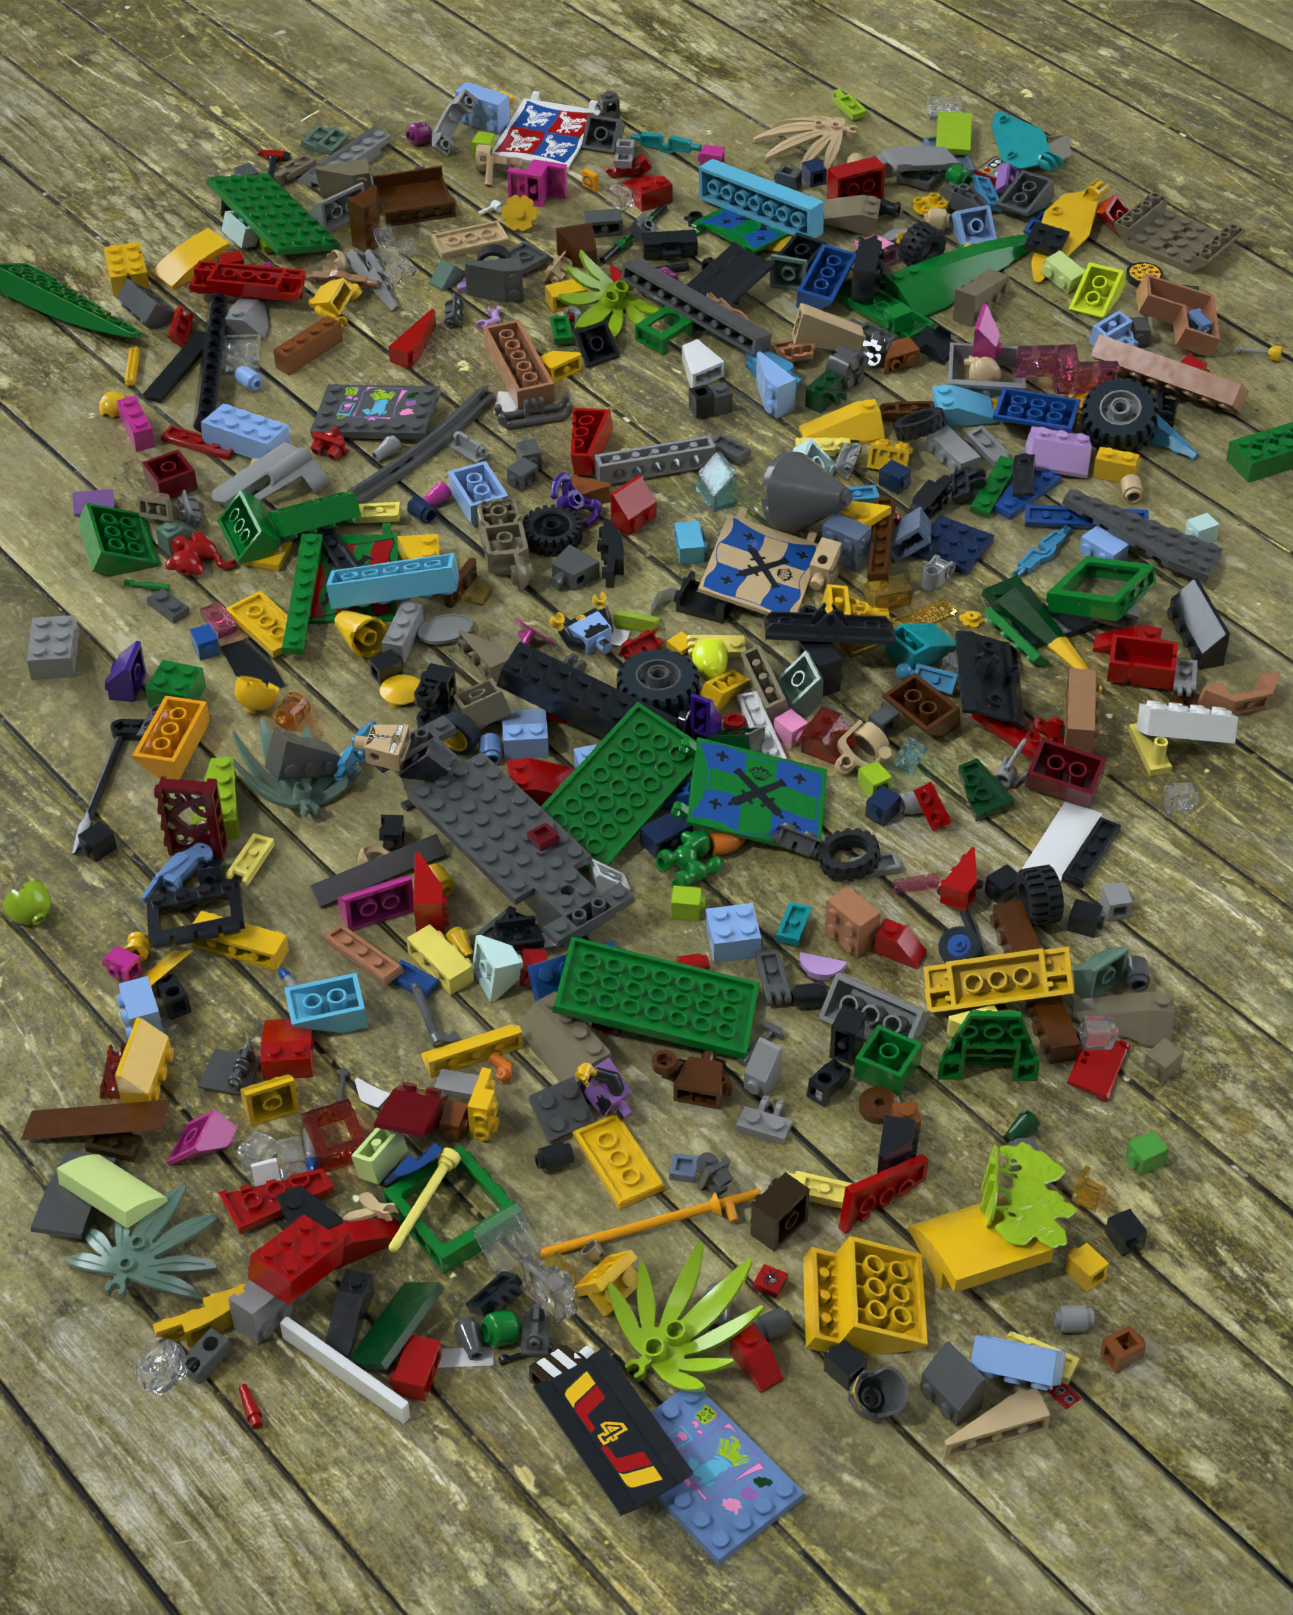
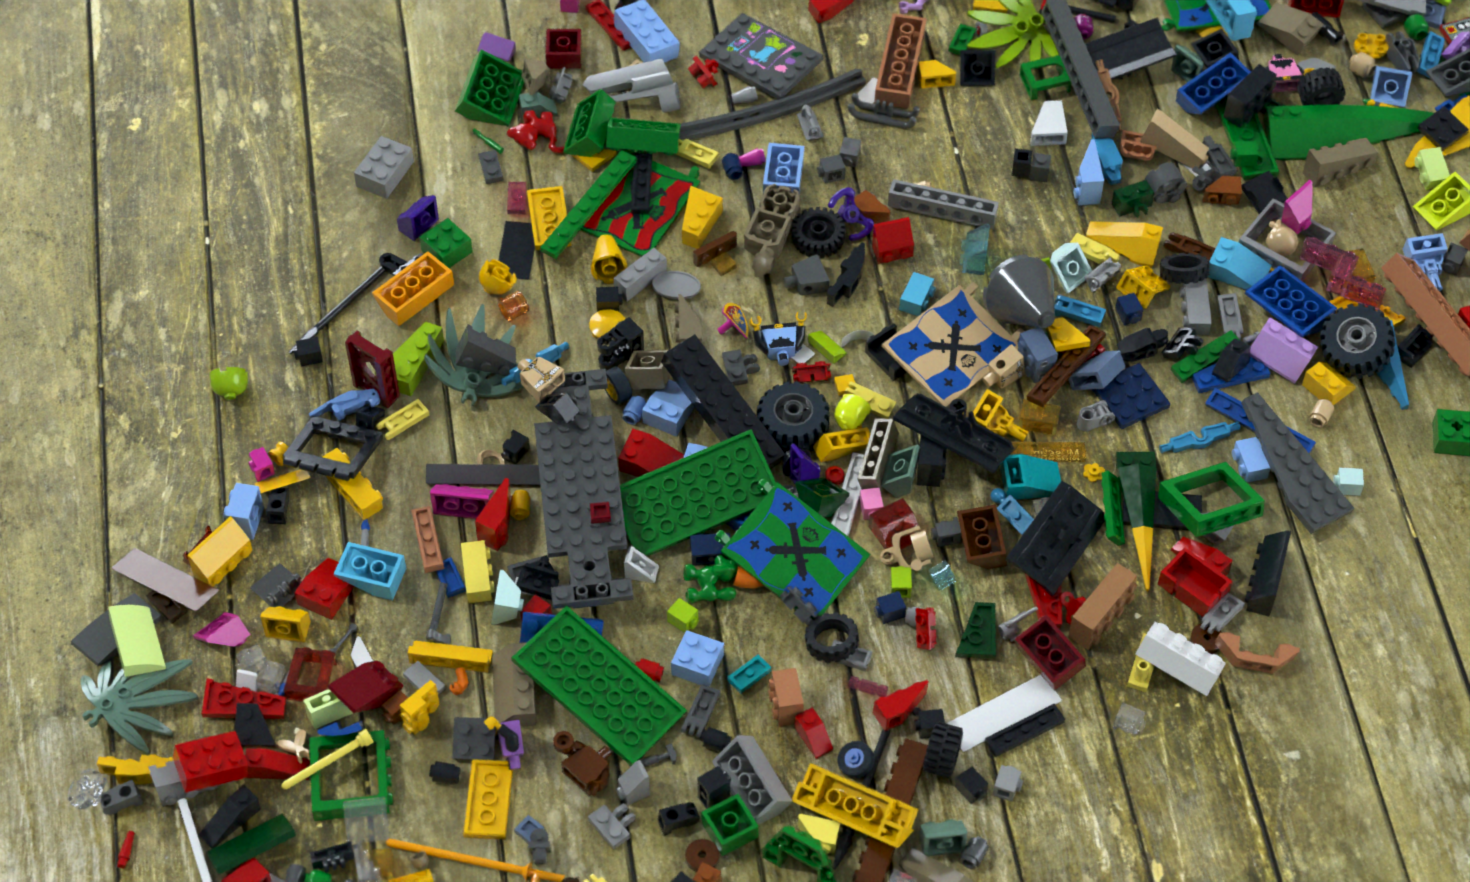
camera: 30 degrees right, 10 degrees up
blue brick [190,623,220,661] -> none
medium azure brick [326,553,459,610] -> none
yellow cone [446,926,474,960] -> none
red wedge [571,408,613,476] -> none
dark grey plate [712,434,751,464] -> none
lavender tile [799,952,847,981] -> none

